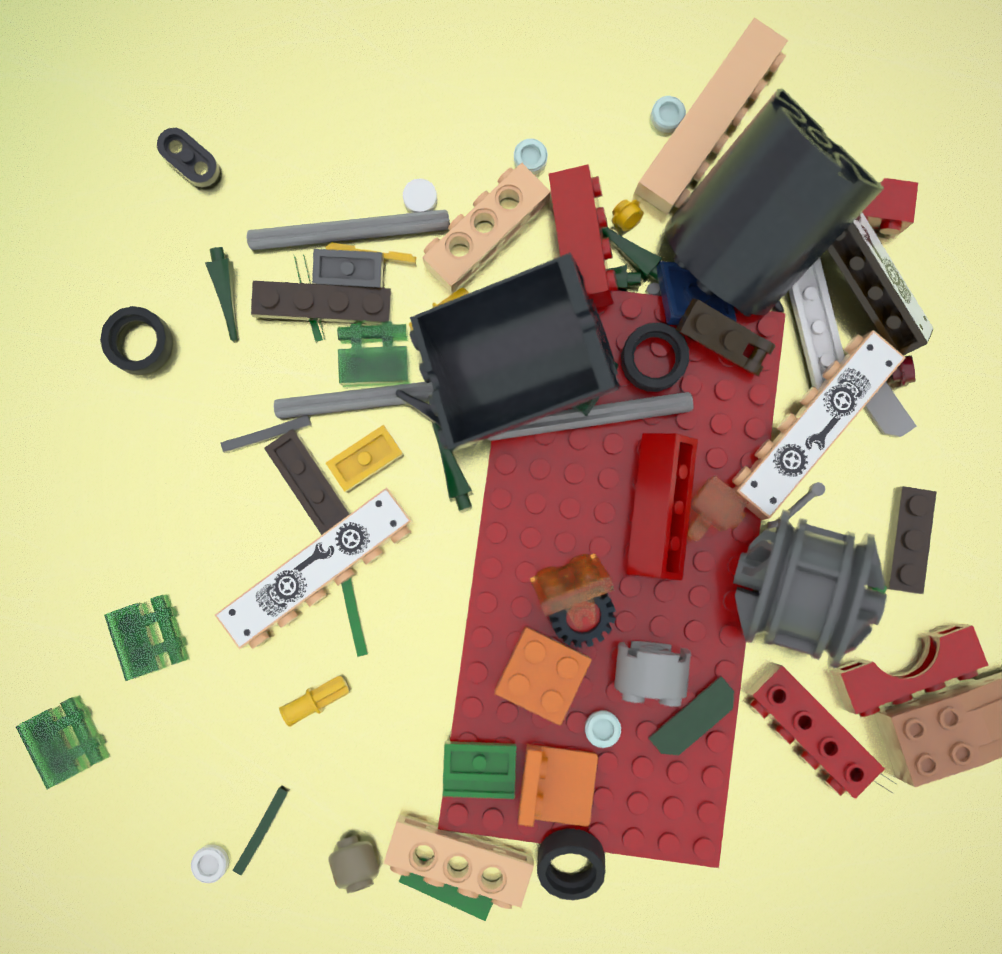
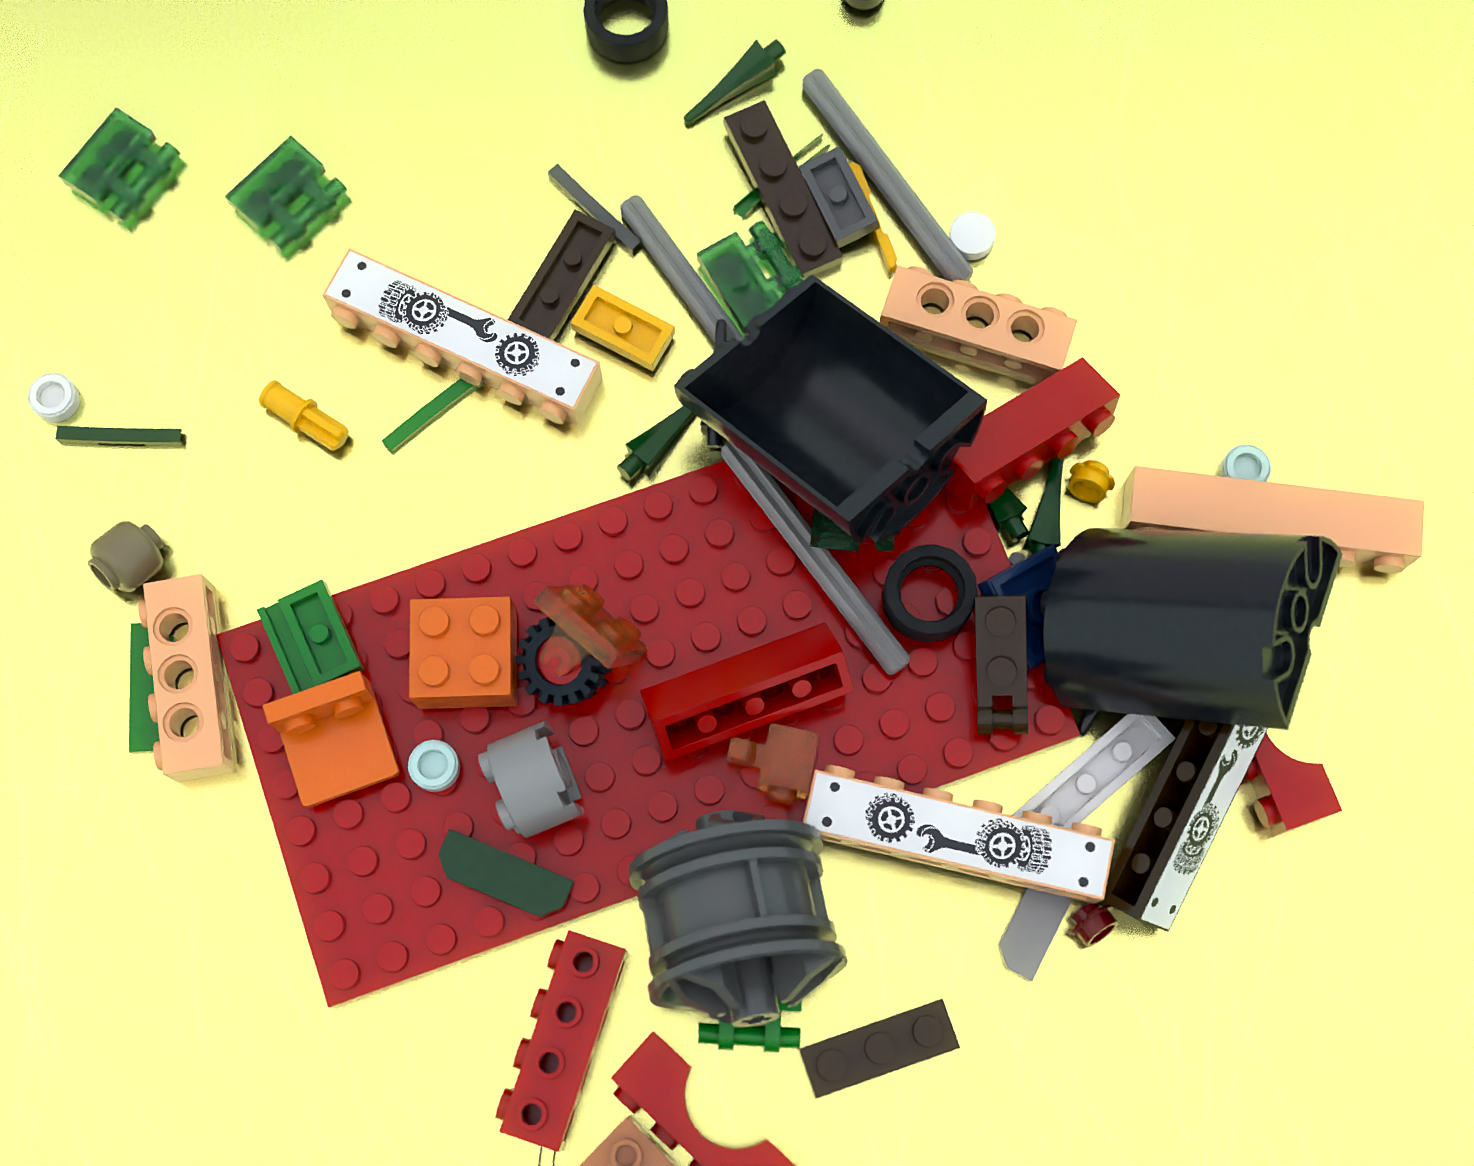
camera: 65 degrees right, 10 degrees down
light aqua tile [514,138,548,175] -> none
black tyre [537,828,606,901] -> none
light grey hinge [768,482,826,529] -> none

